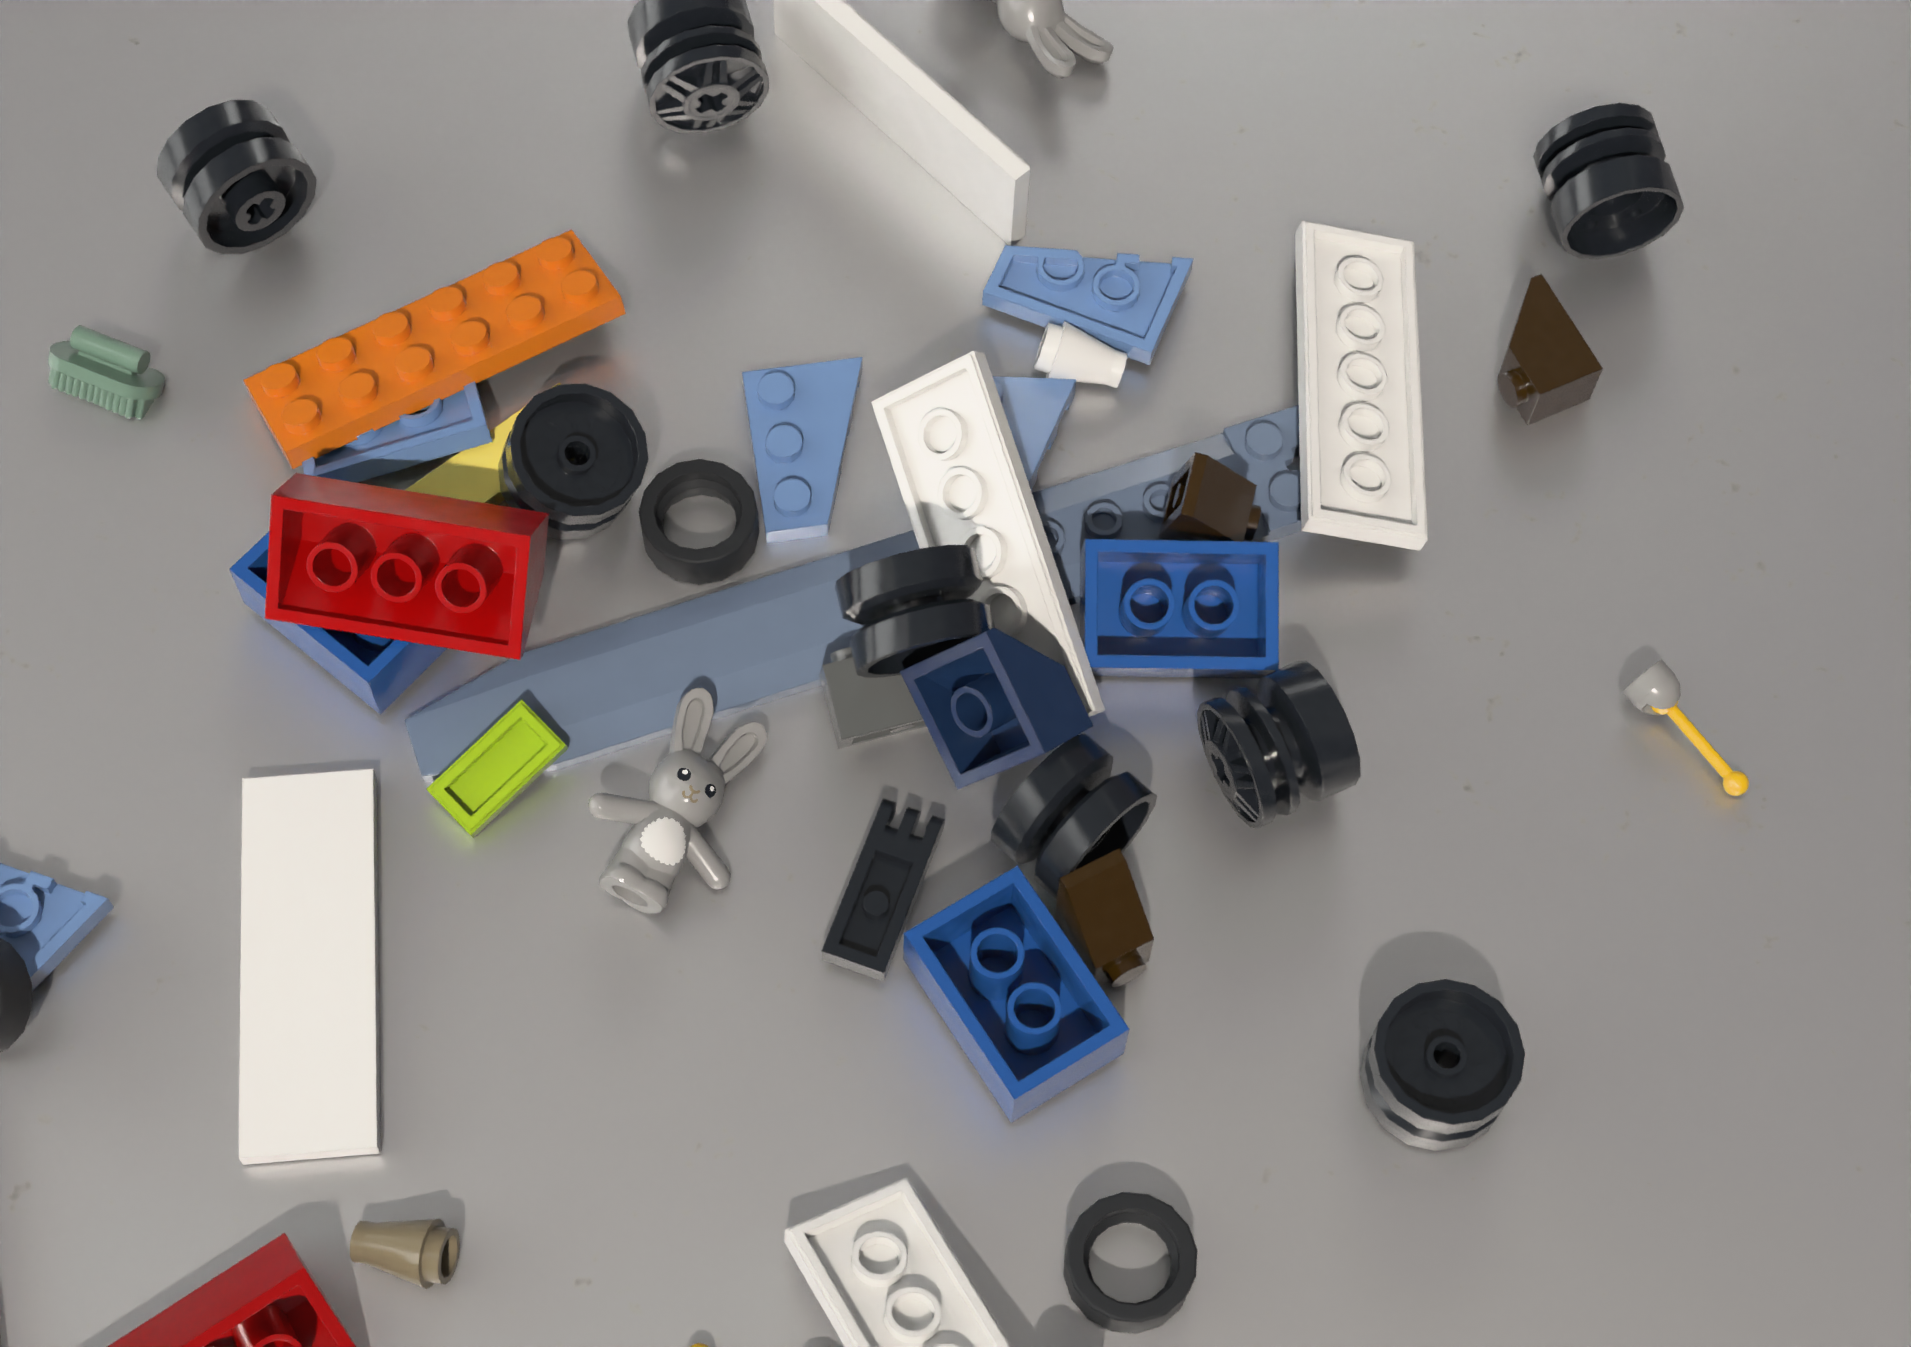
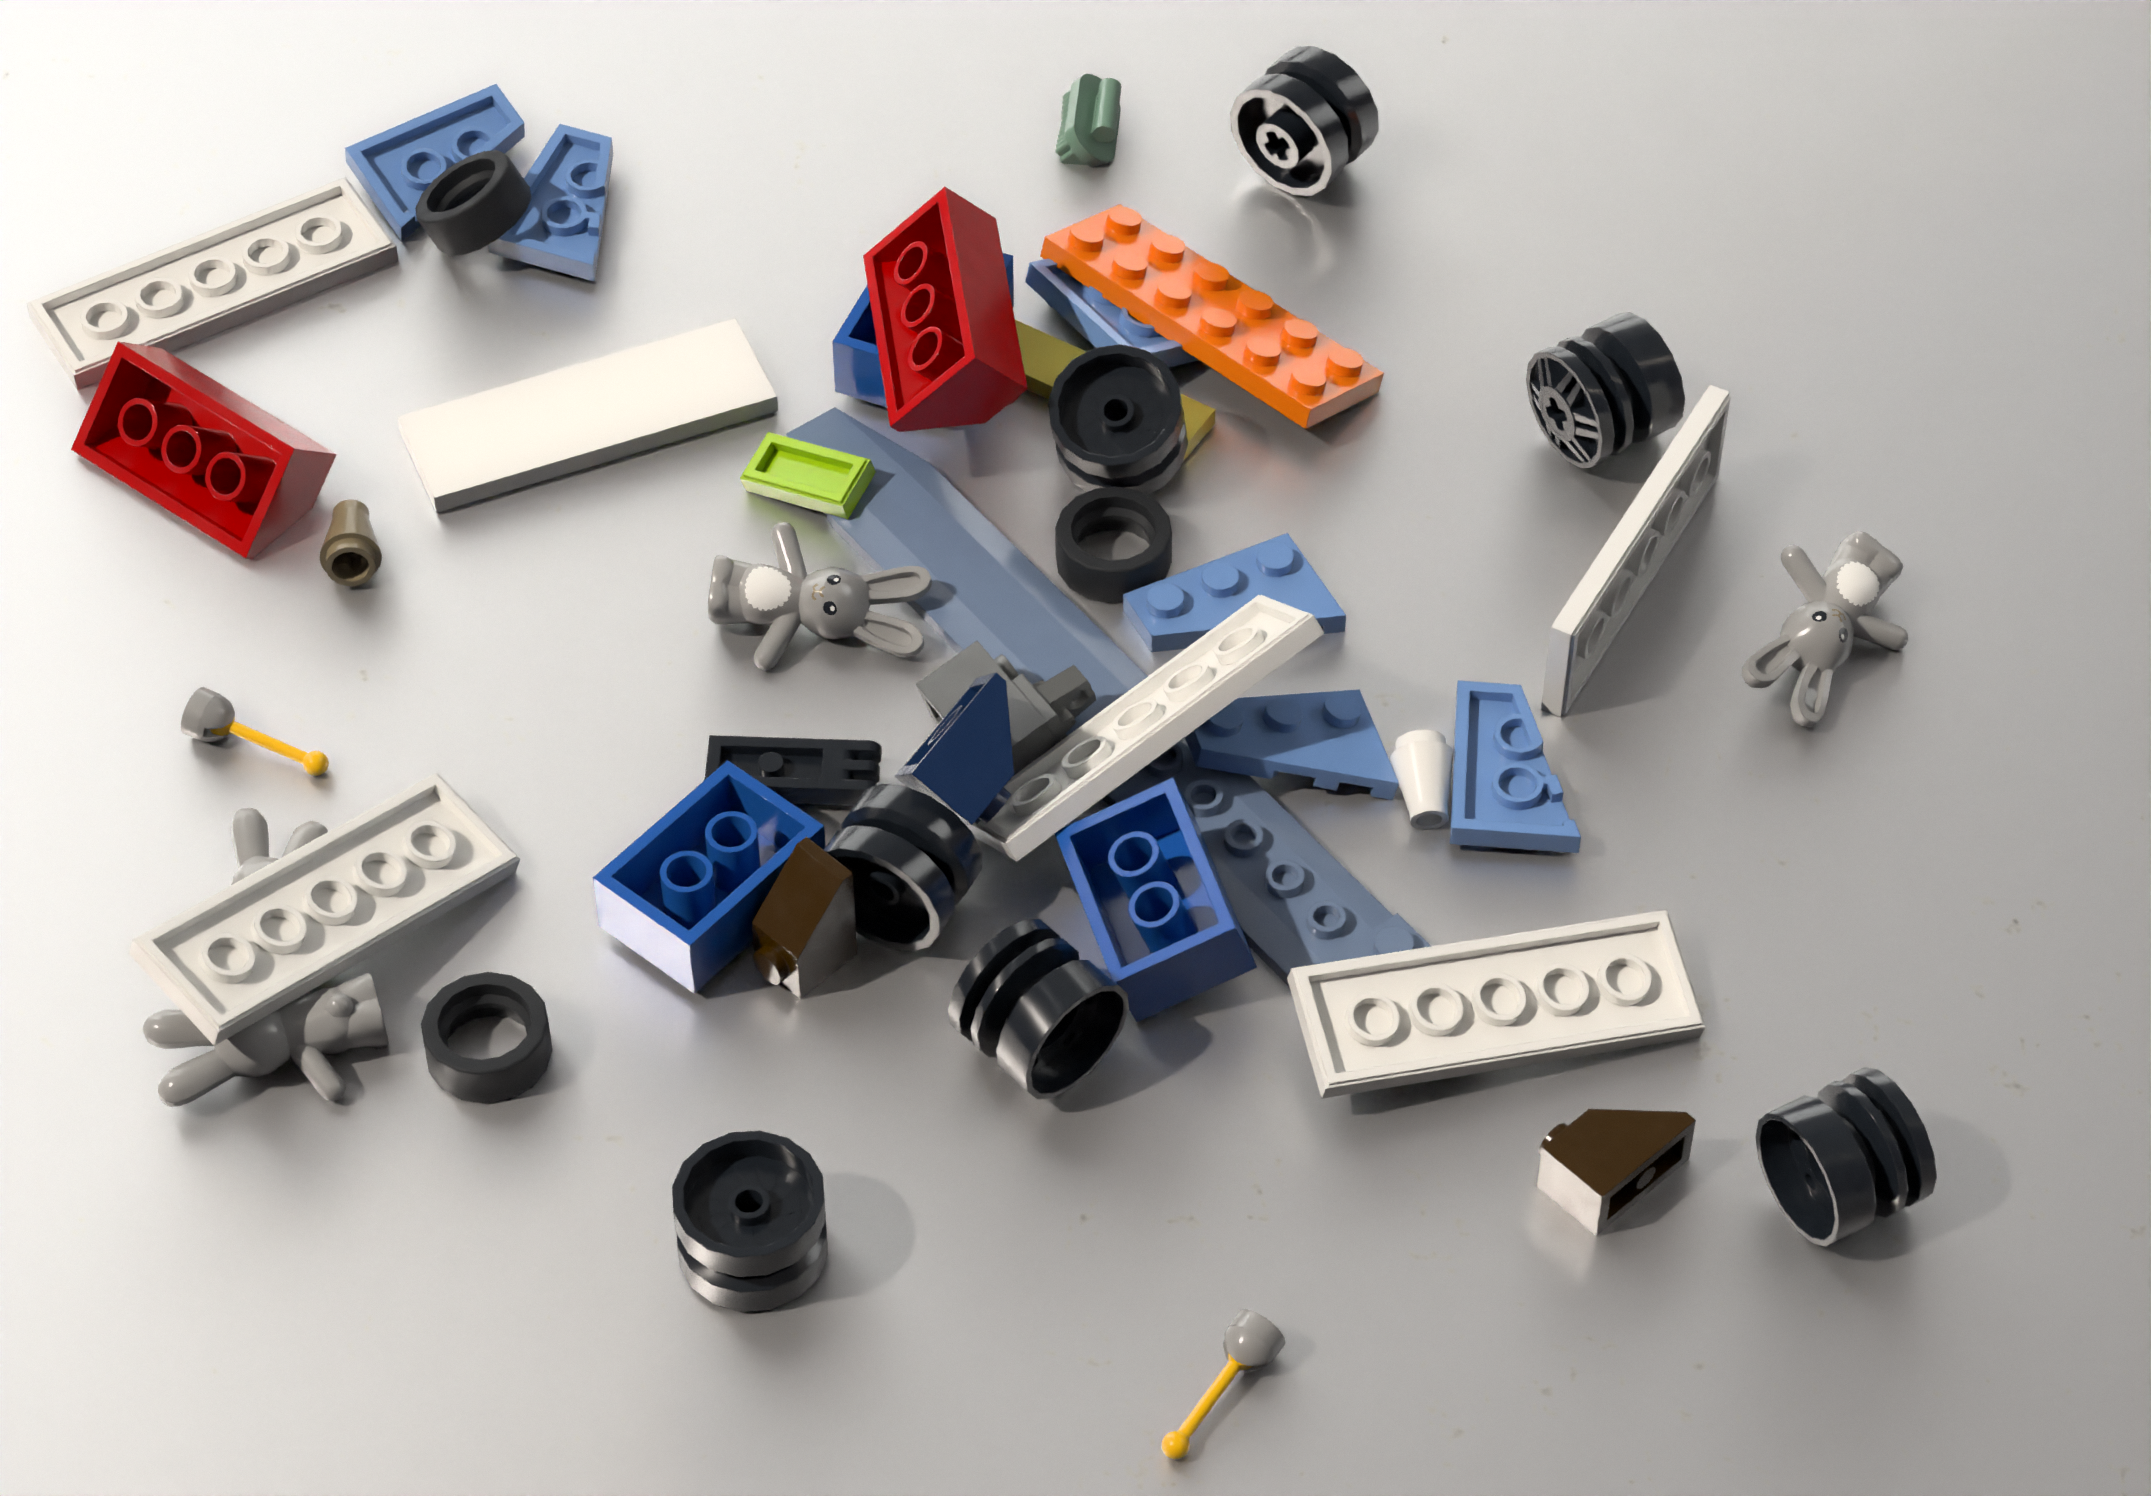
camera: 75 degrees right, 15 degrees down
black wheel [835,545,995,678] -> none
dark brown slope [1158,452,1261,542] -> none

